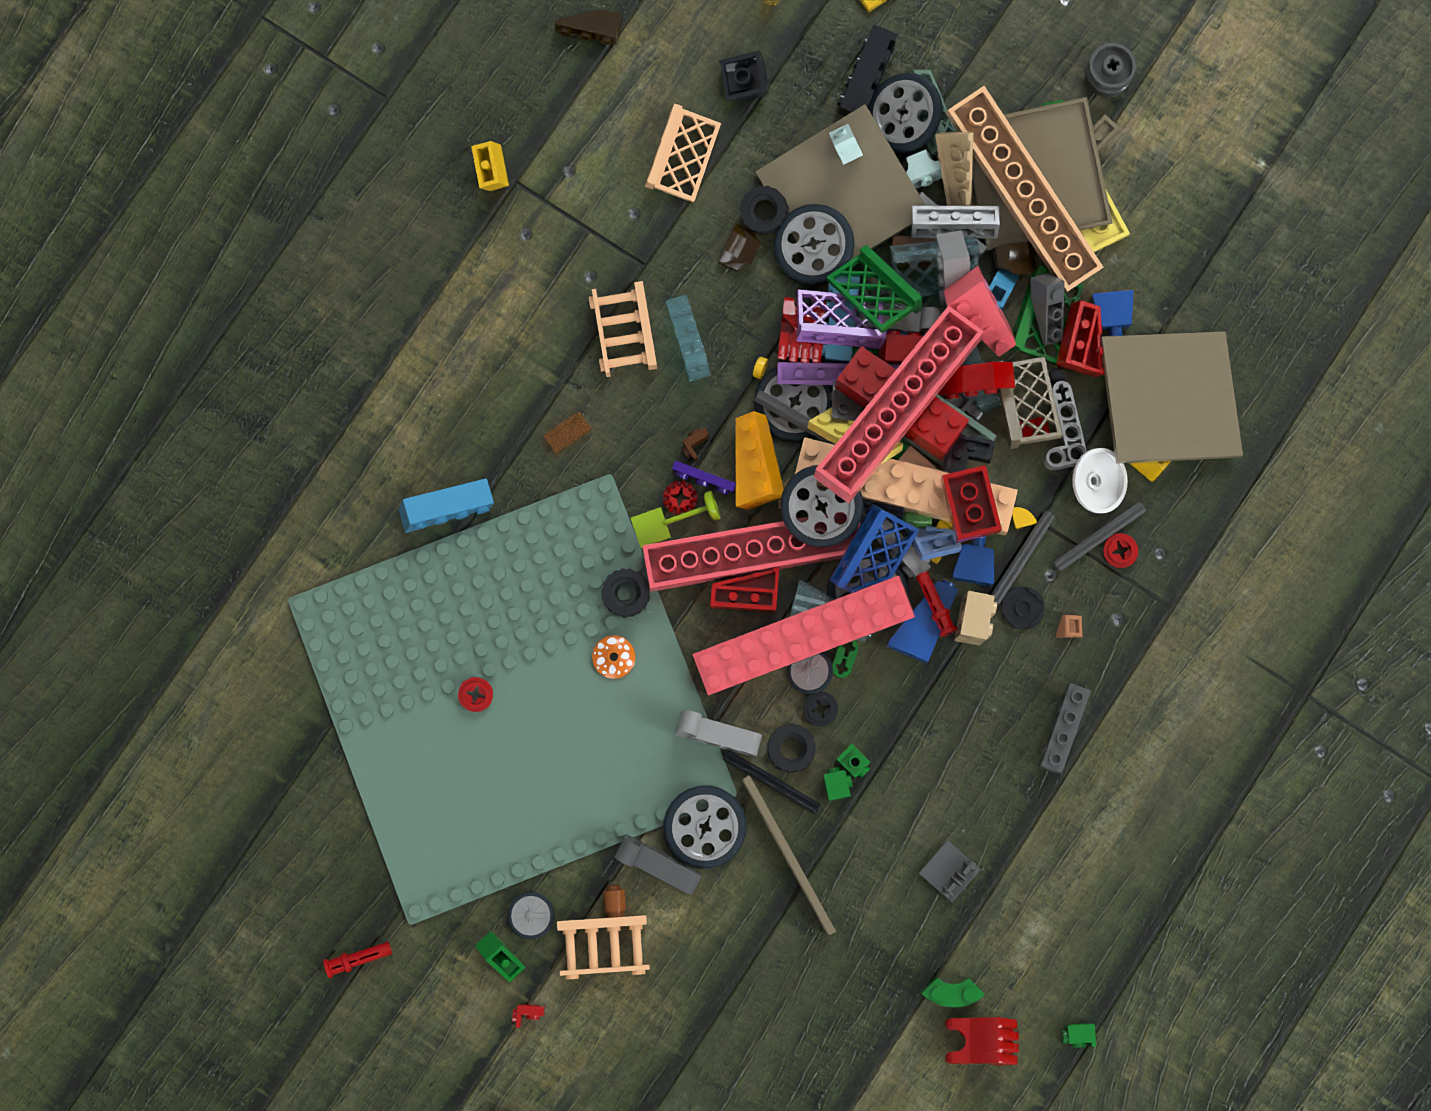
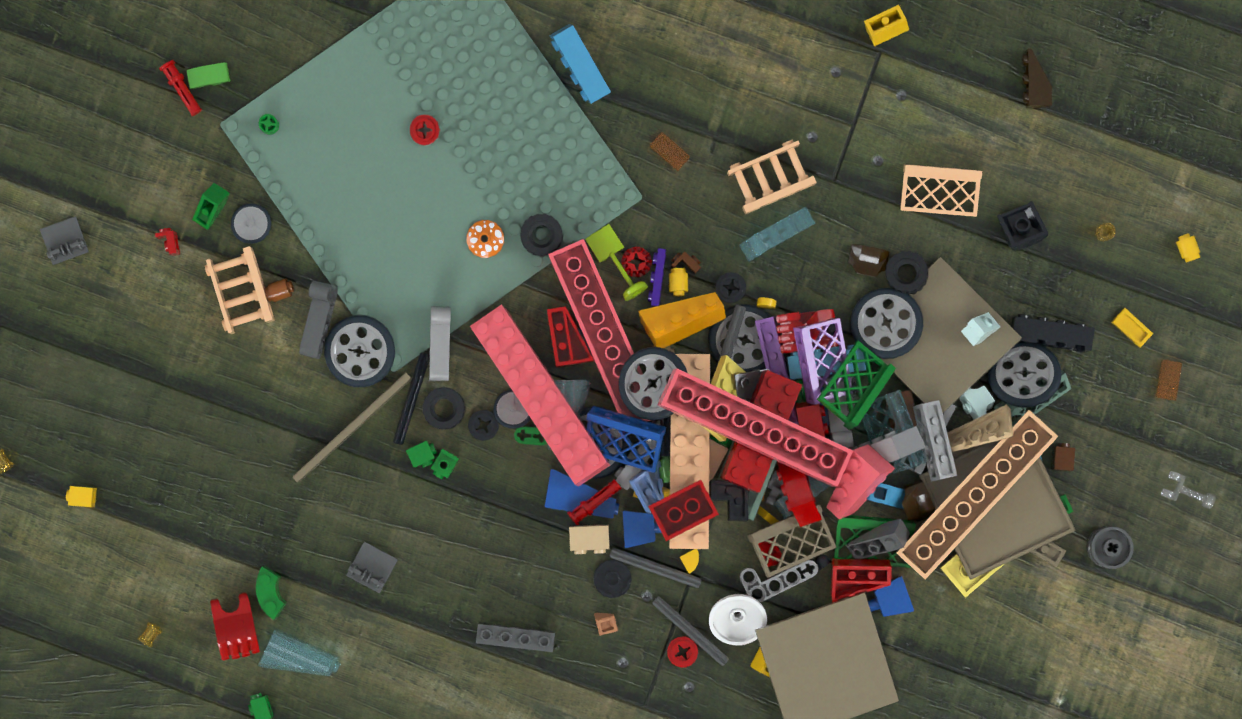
camera: 75 degrees right, 5 degrees up
none -> bright green slope [187,63,230,89]
none -> green wheel [258,114,279,135]
none -> clear light blue slope [258,629,341,676]
none -> yellow brick [669,268,688,297]
none -> black gear [716,272,746,303]
none -> yellow tile [757,506,779,525]
none -> reddish brown brick [1051,443,1075,471]

